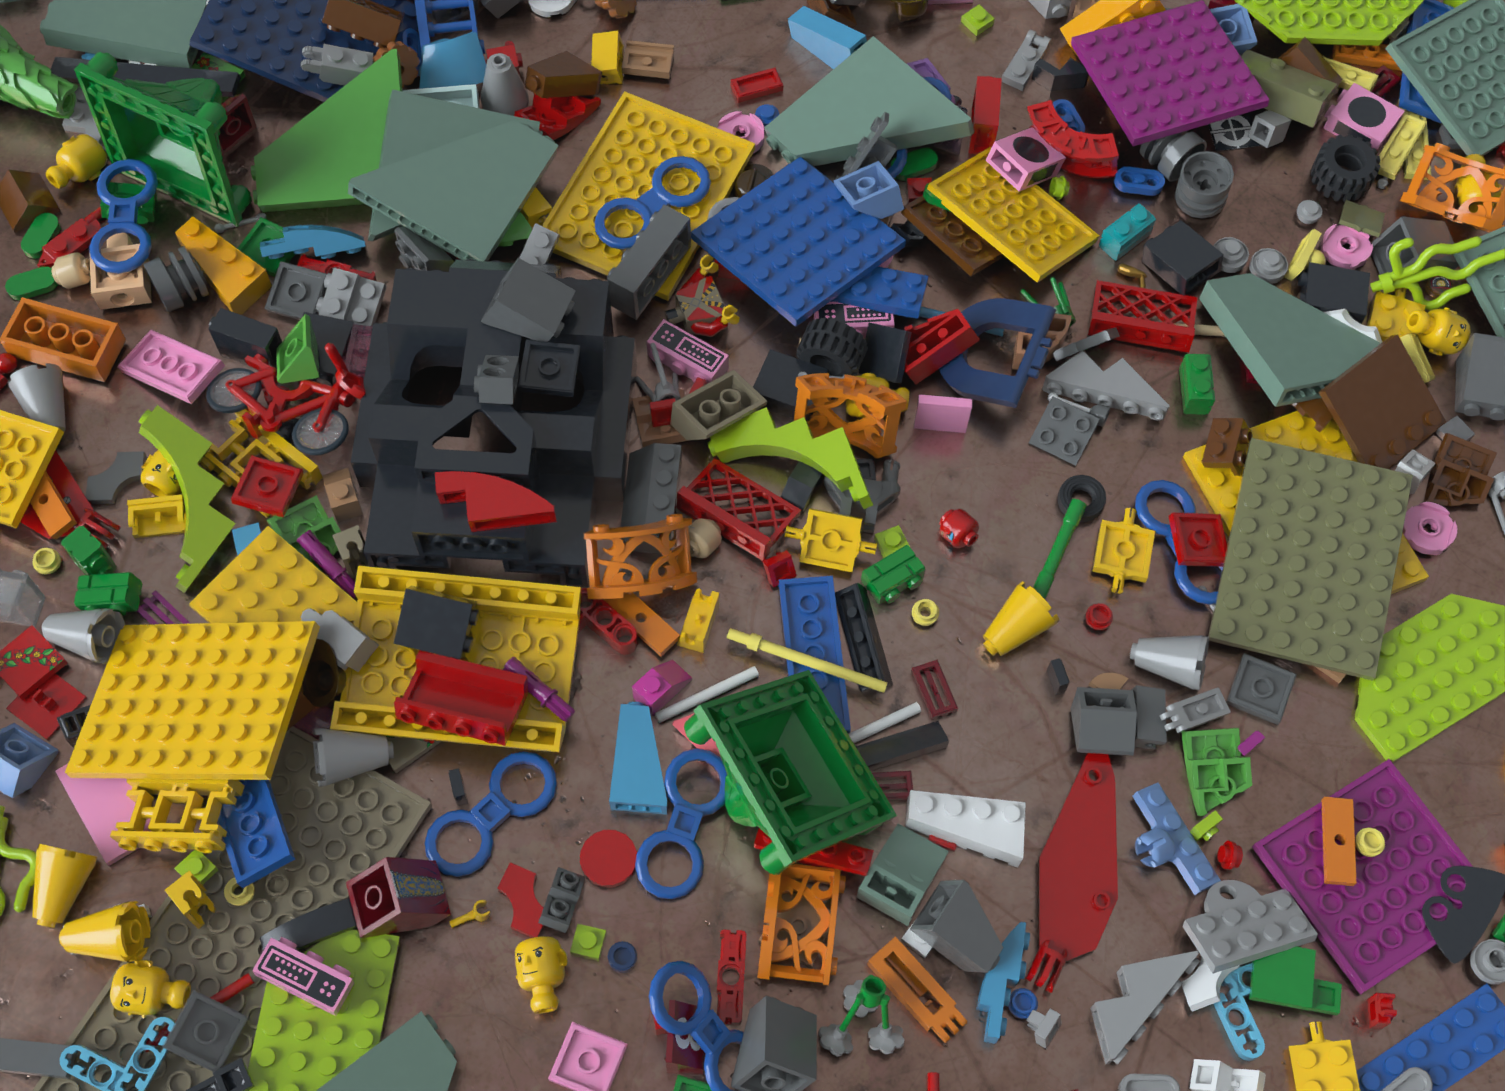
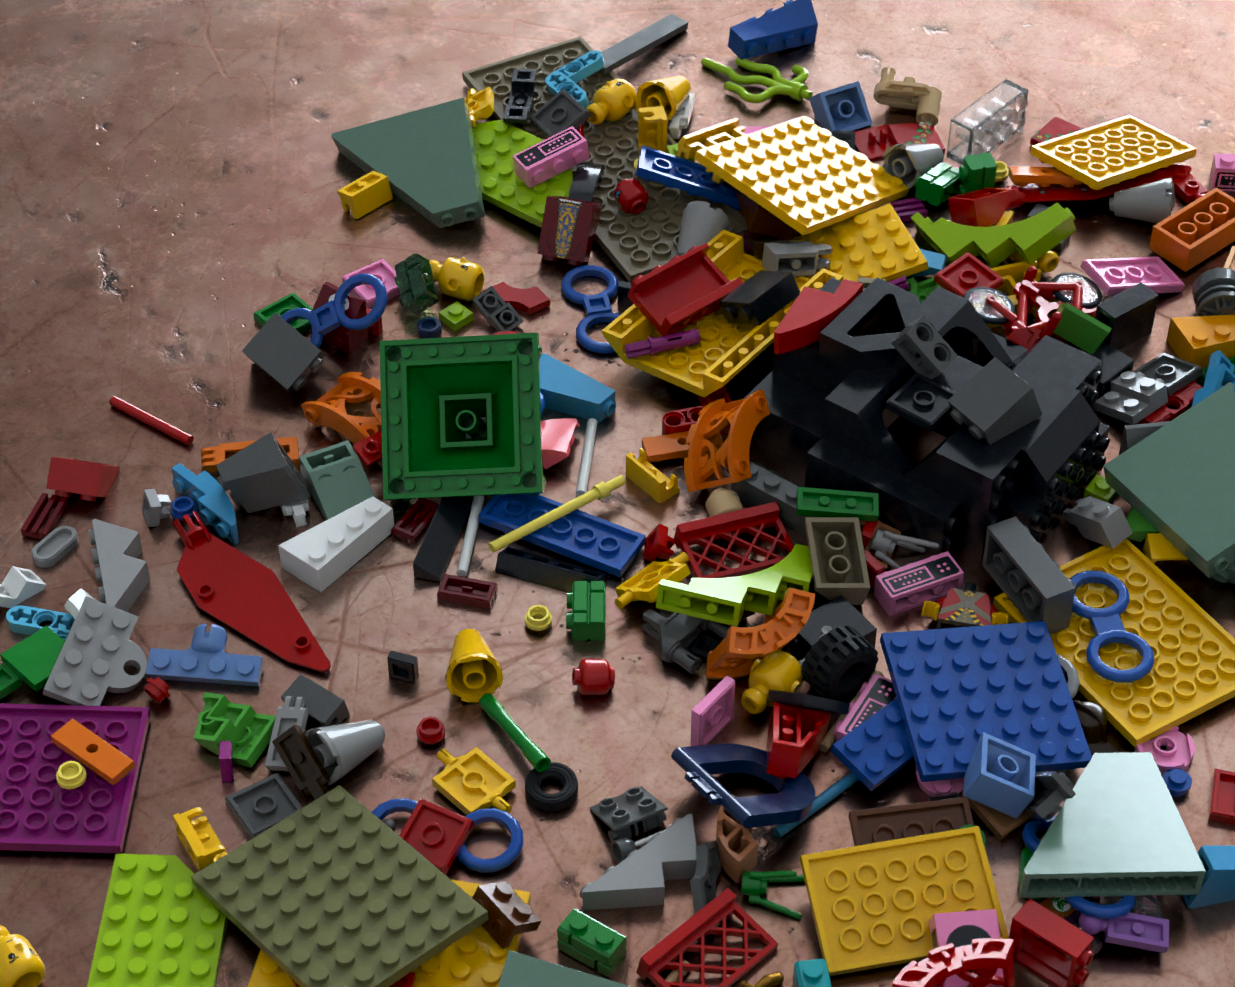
camera: 125 degrees right, 20 degrees down
yellow cone [32,844,97,928] -> none
yellow hand [449,900,490,928] -> none
dark pink slope [632,660,692,716] -> none
red piece [717,929,747,1026] -> none
light grey plant [818,975,905,1056] -> none
lime plate [874,525,910,558] -> none
red plate [906,178,932,203] -> none
dark grey slope [1070,687,1137,756] -> none
medium nougat tile [1089,673,1128,690] -> none
lime plate [1190,810,1223,842] -> none
none -> yellow hinge [173,807,228,872]
none -> dark brown hinge [272,725,331,800]
none -> clear green brick [395,253,439,314]
none -> red head [614,179,649,214]
none -> green plate [796,487,879,522]
none -> red slope [948,187,1014,227]

